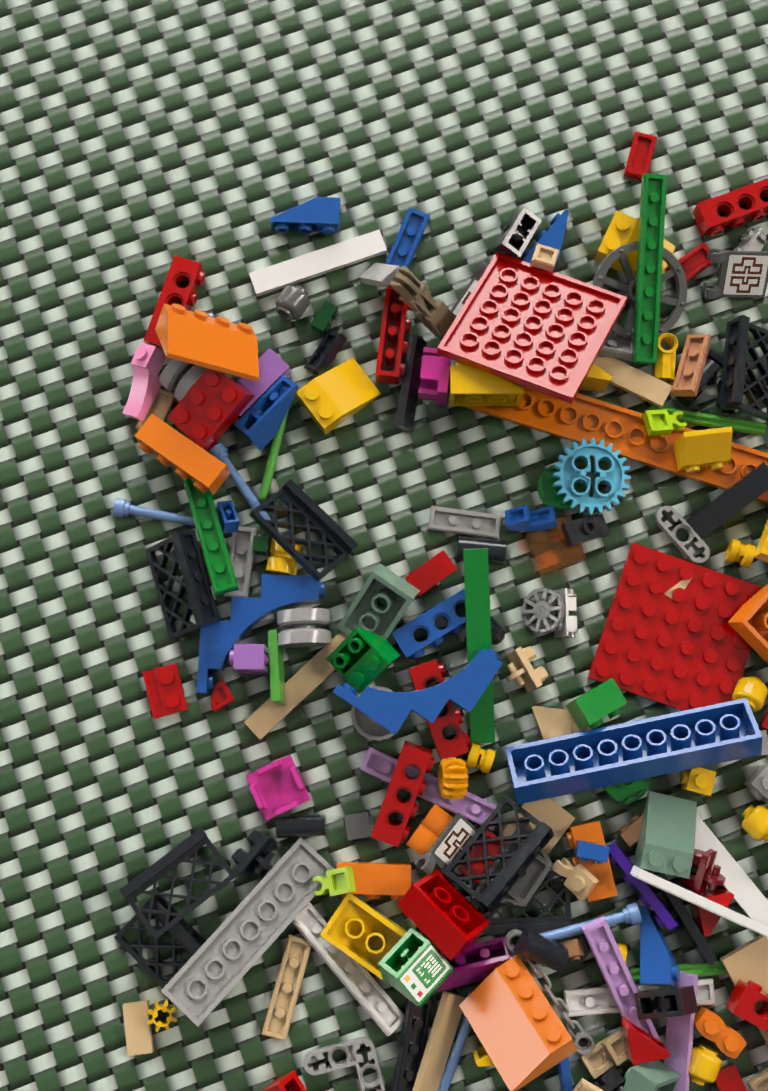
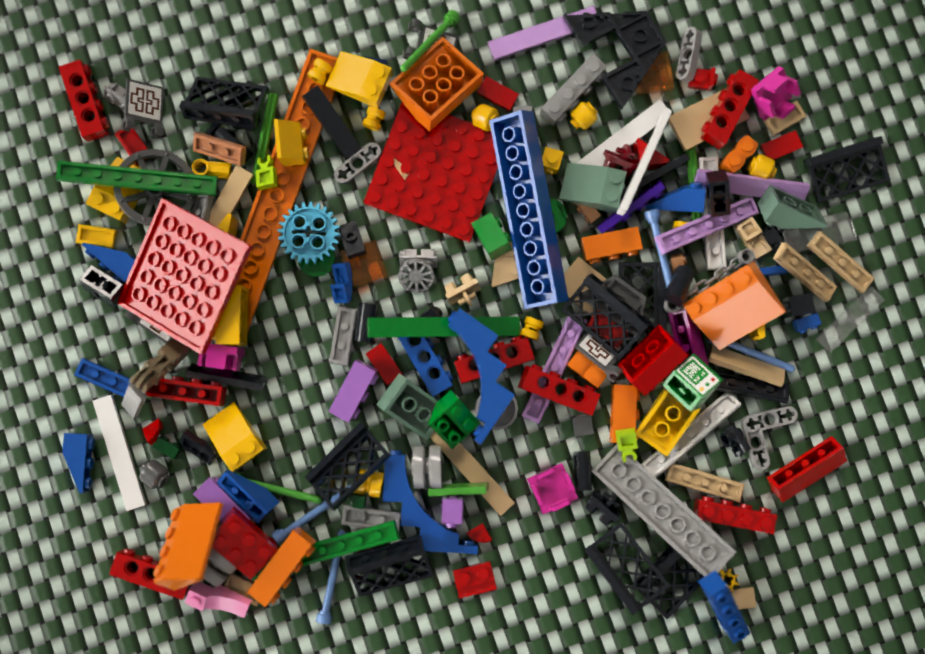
camera: 90 degrees left, 5 degrees up
blue piece [216,500,240,533] -> none
light orange gear [437,757,469,800] -> none
tan tile [530,243,559,272] -> none
tan plate [552,857,599,901] -> none
blue piece [574,840,610,865] -> none
red slope [621,1016,671,1065] -> none
red tile [623,131,657,180] -> none
none -> yellow tile [75,224,118,249]
none -> red tile [142,418,163,445]
none -> medium lavender brick [328,359,379,423]
none -> red brick [693,496,777,534]
none -> blue brick [699,571,751,644]
none -> black plate [720,424,751,457]

